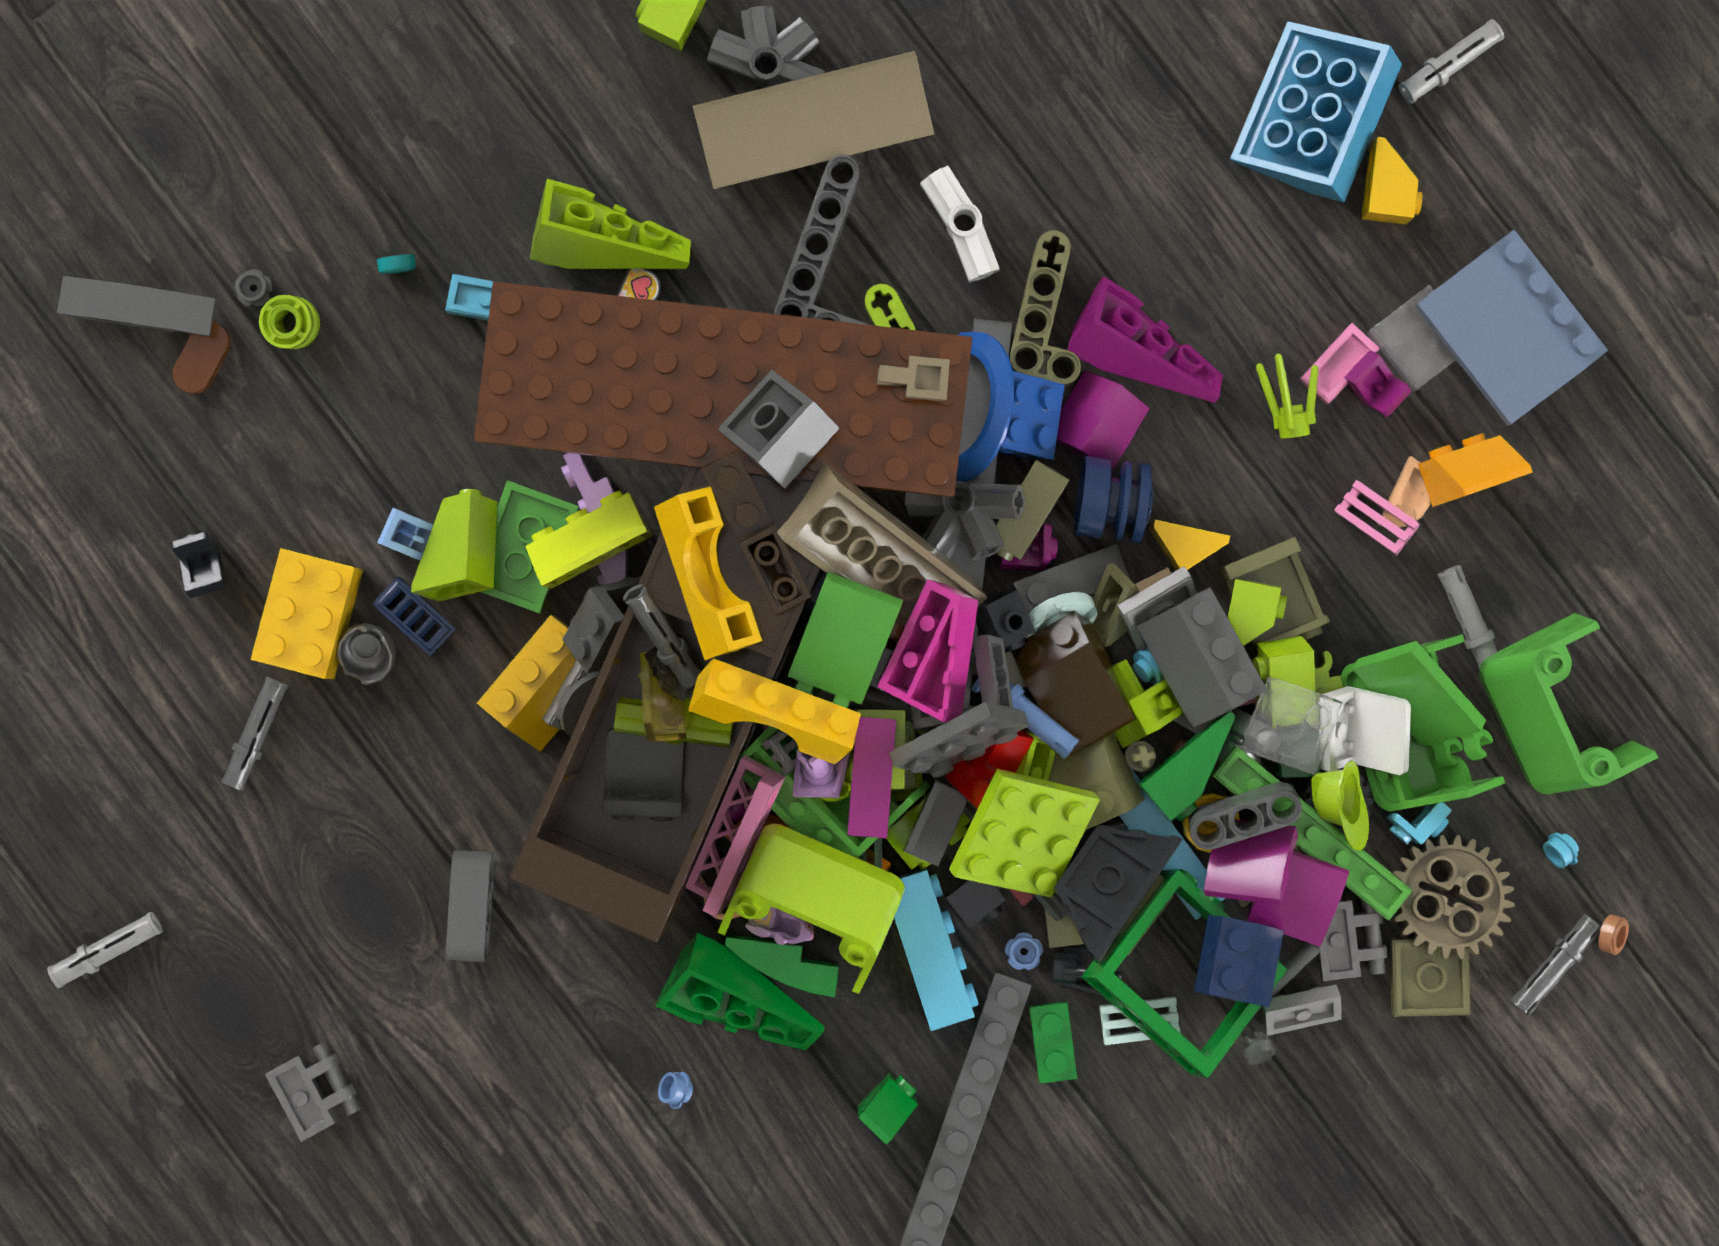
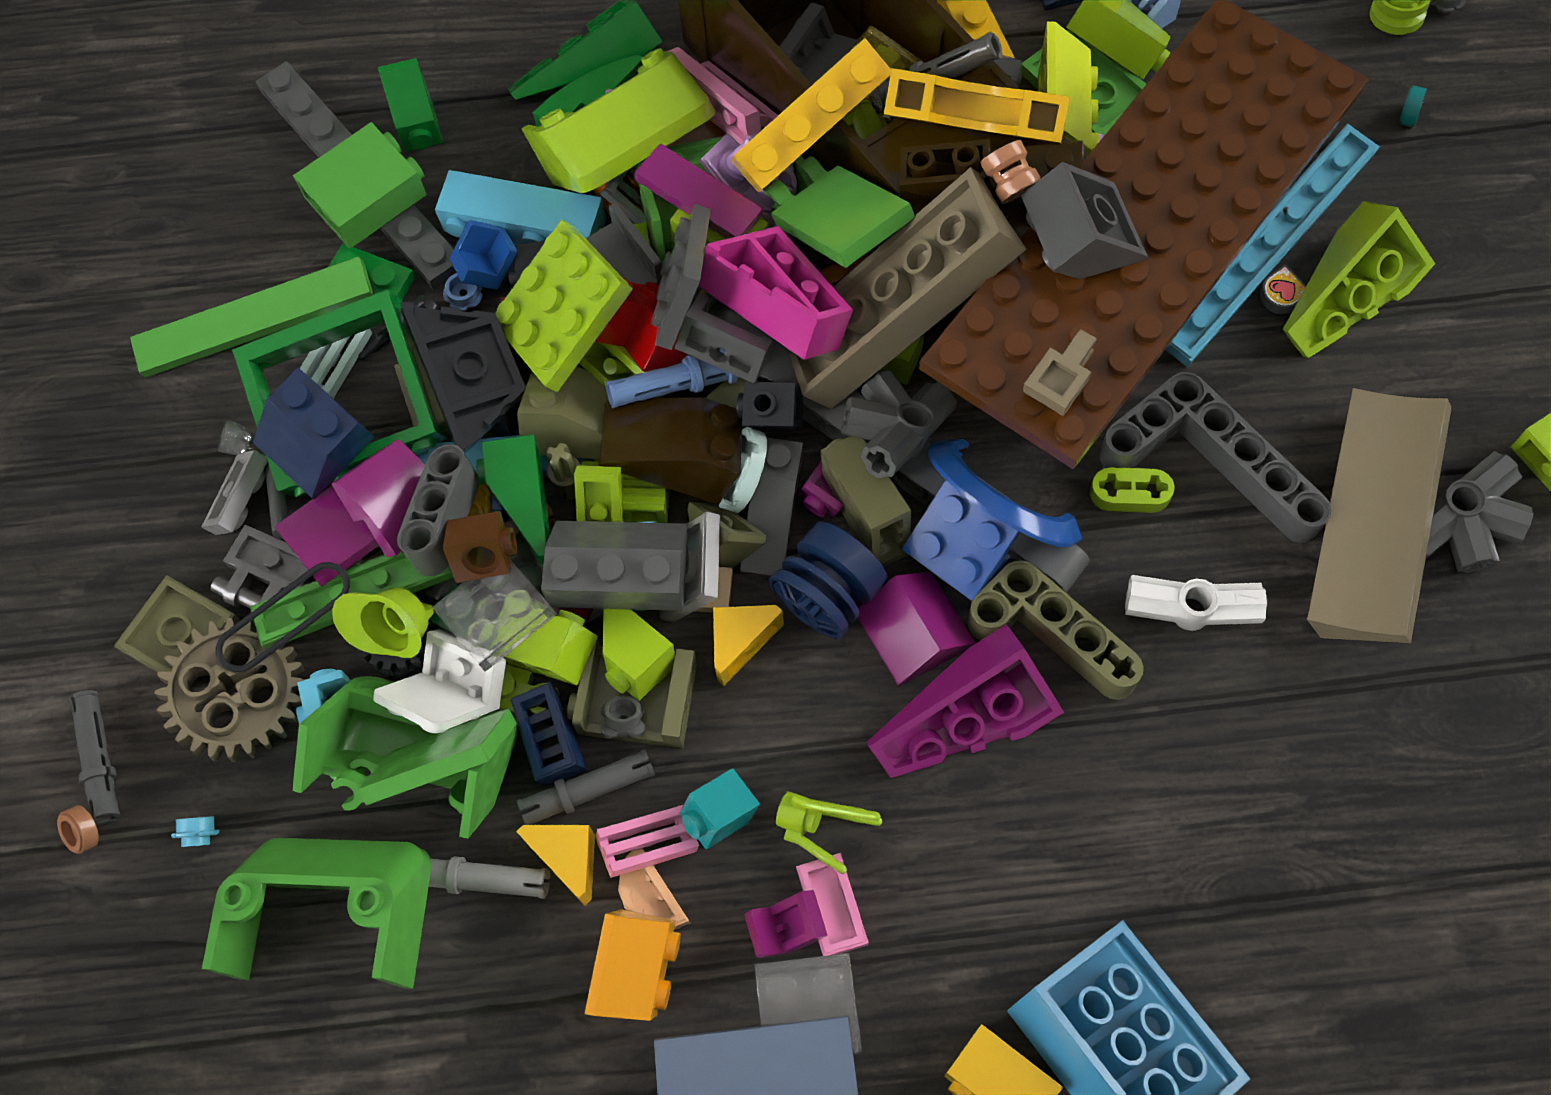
camera: 130 degrees right, 20 degrees down
none -> bright green tile [130,257,373,378]
none -> black piece [216,562,350,672]
none -> bright green brick [293,122,427,249]
none -> reddish brown brick [443,511,517,583]
none -> blue panel [449,220,517,290]
none -> dark blue slope [510,681,587,786]
none -> yellow slope [516,825,595,906]
none -> dark grey pin [517,749,655,825]
none -> dark grey plate [600,696,646,738]
none -> teal brick [679,768,760,850]
none -> nougat wheel [980,140,1041,204]

